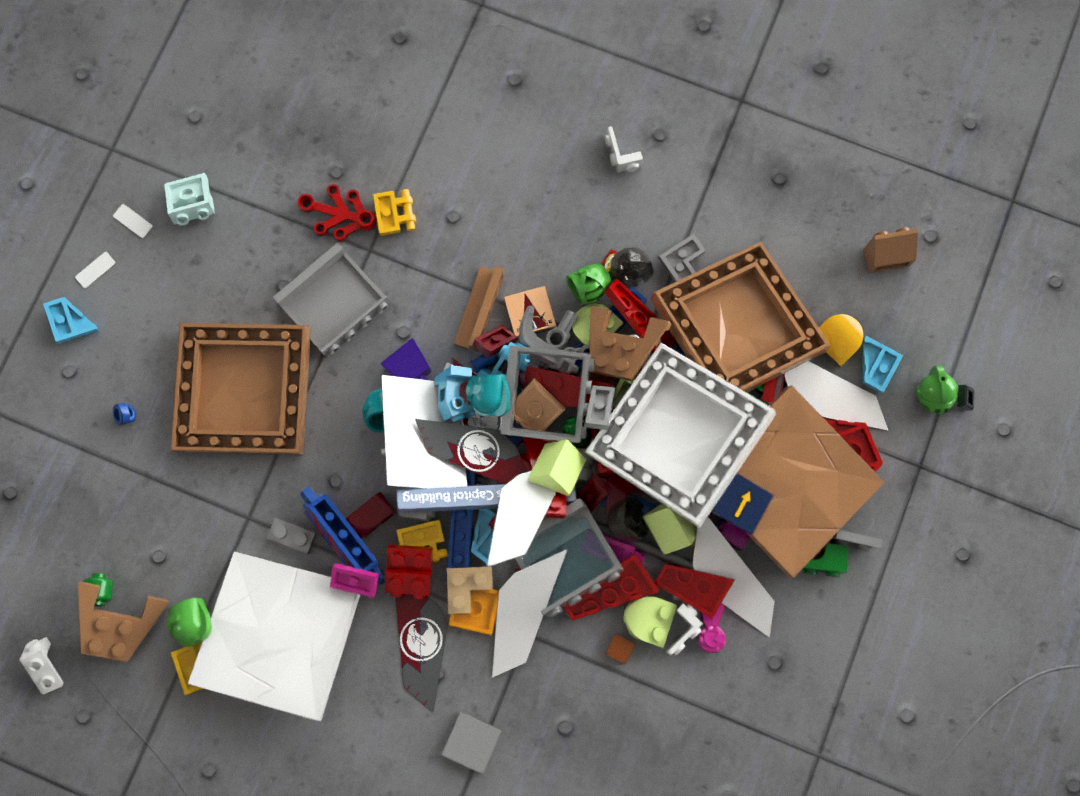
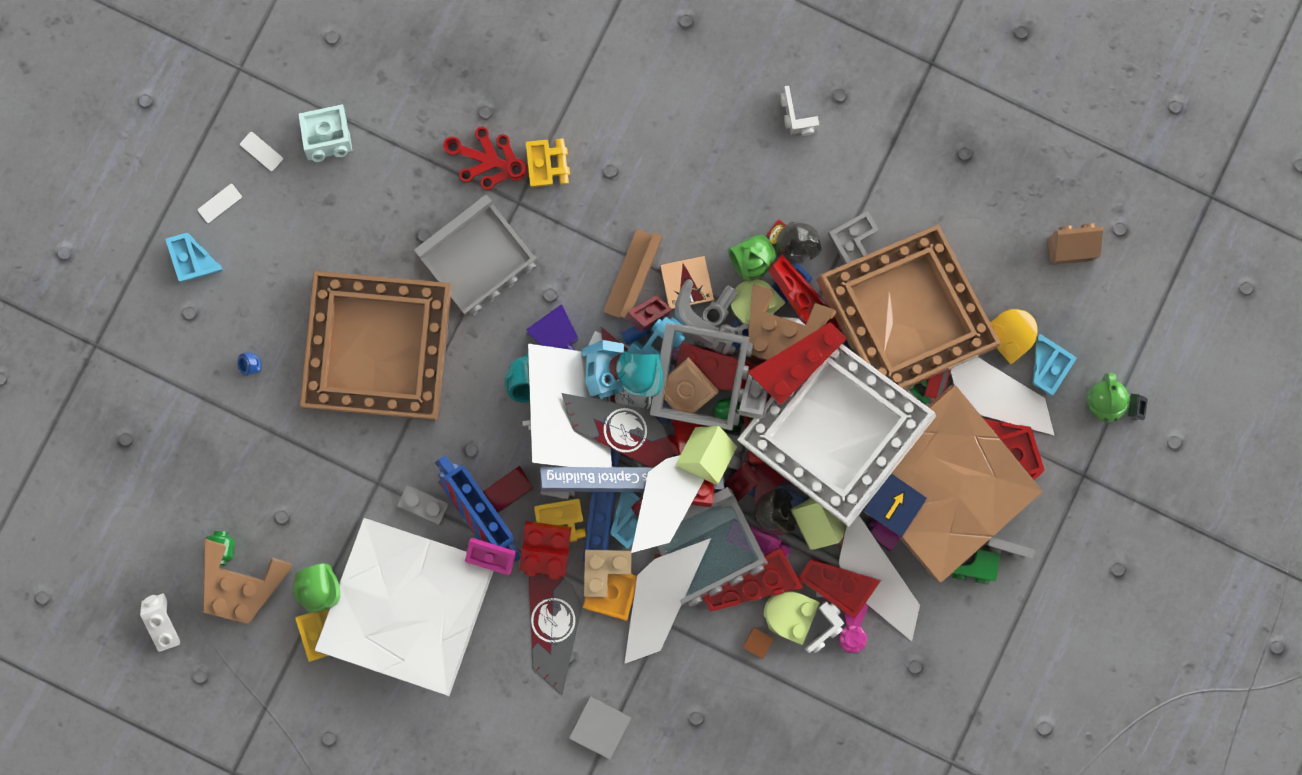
camera: 10 degrees left, 5 degrees up
none -> red wing [748,322,847,405]

